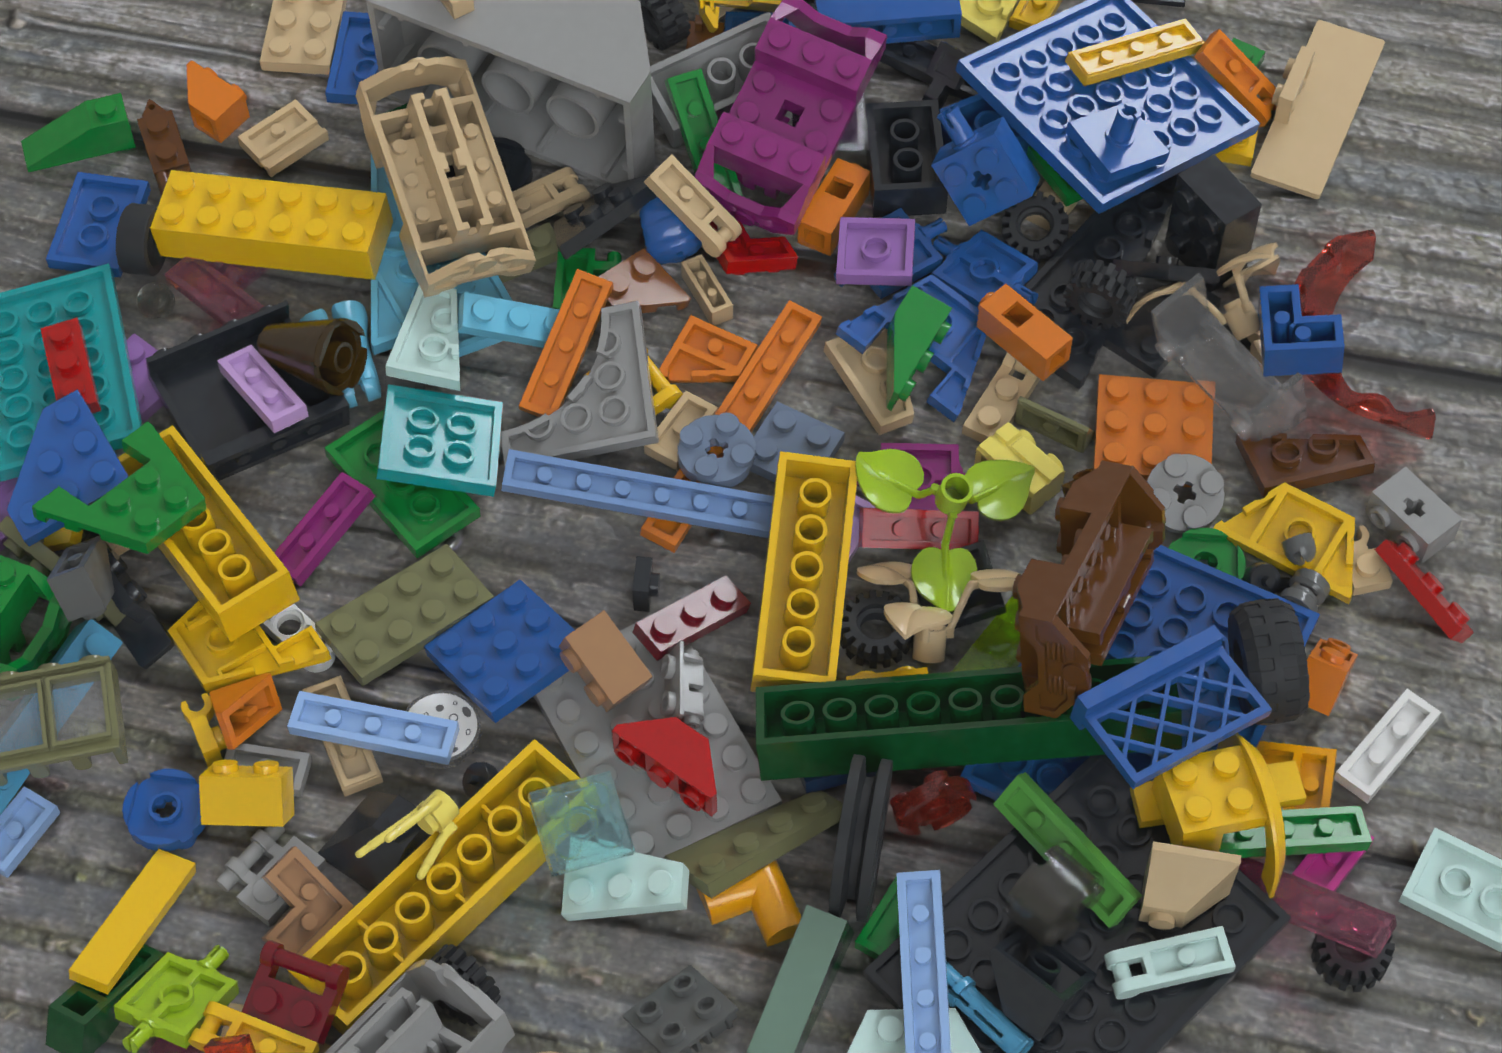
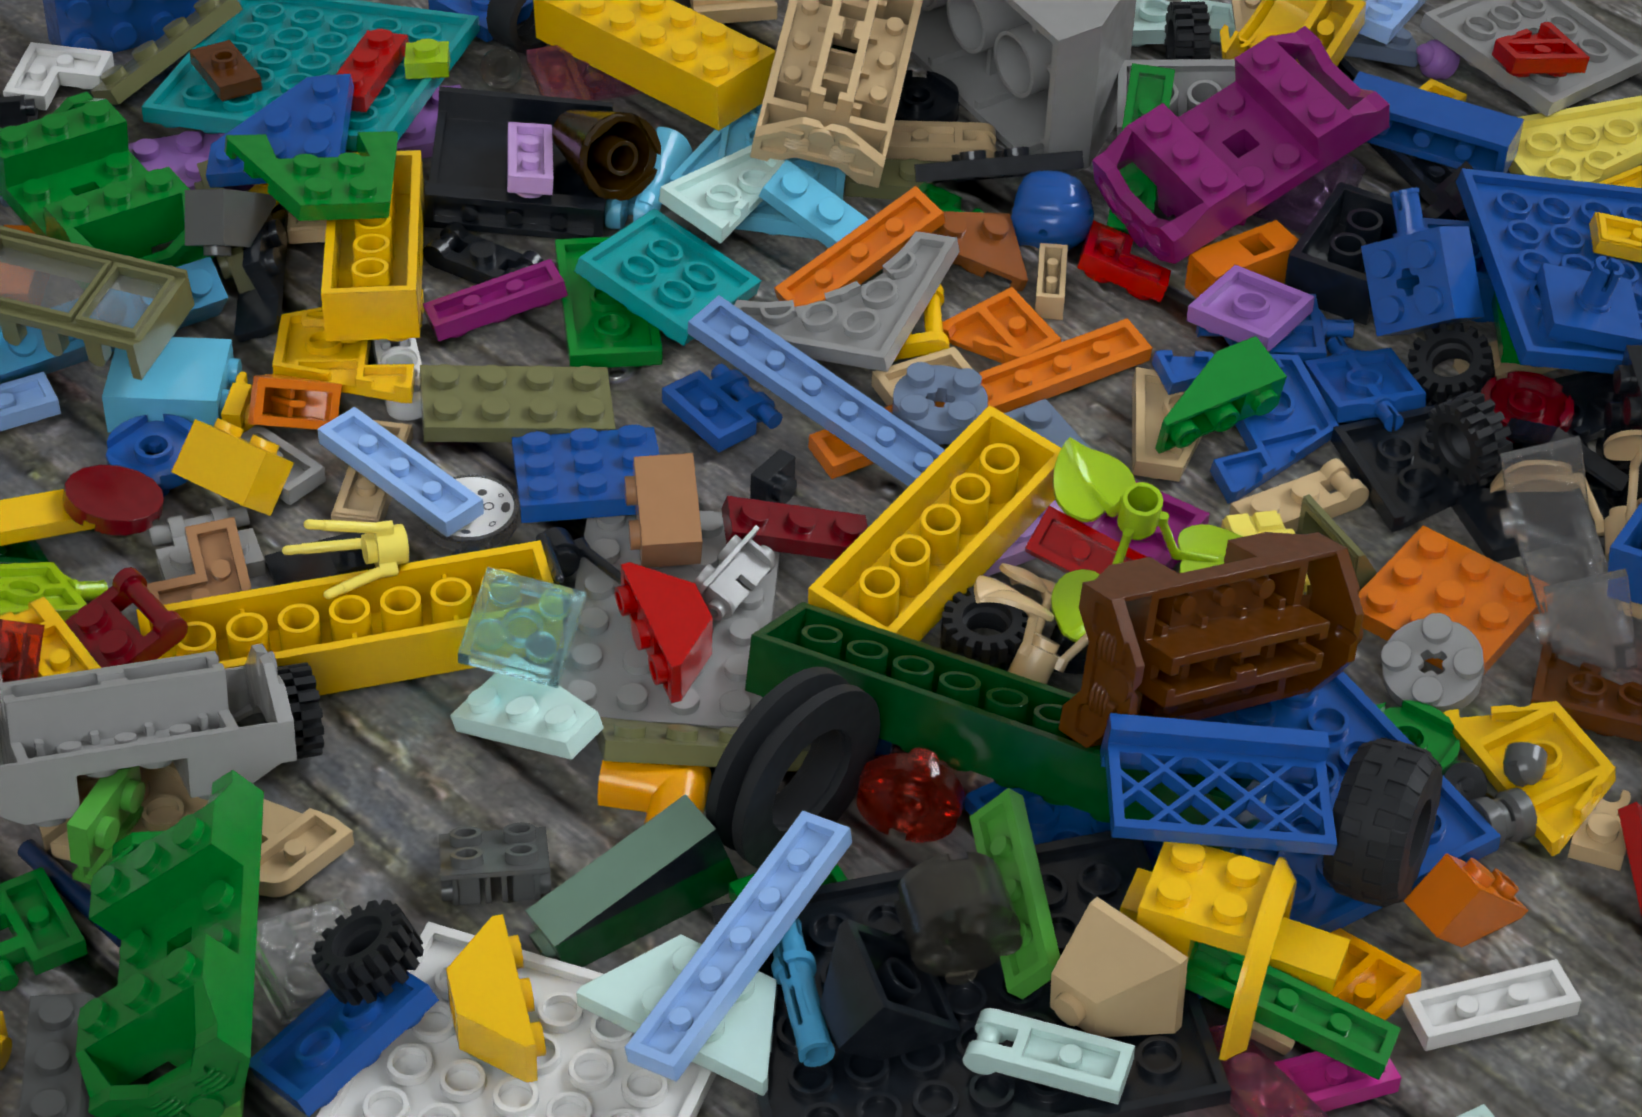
camera: 30 degrees right, 15 degrees down
tan plate [644,154,742,257] -> none
orange brick [977,284,1073,381] -> none
none -> dark red tile [63,465,164,536]
none -> medium azure brick [102,337,242,432]
none -> lime plate [404,39,450,79]
none -> black plate [423,221,543,284]
none -> black plant [536,527,621,627]
none -> blue plate [662,363,783,453]
none -> dark red tile [1481,371,1574,443]

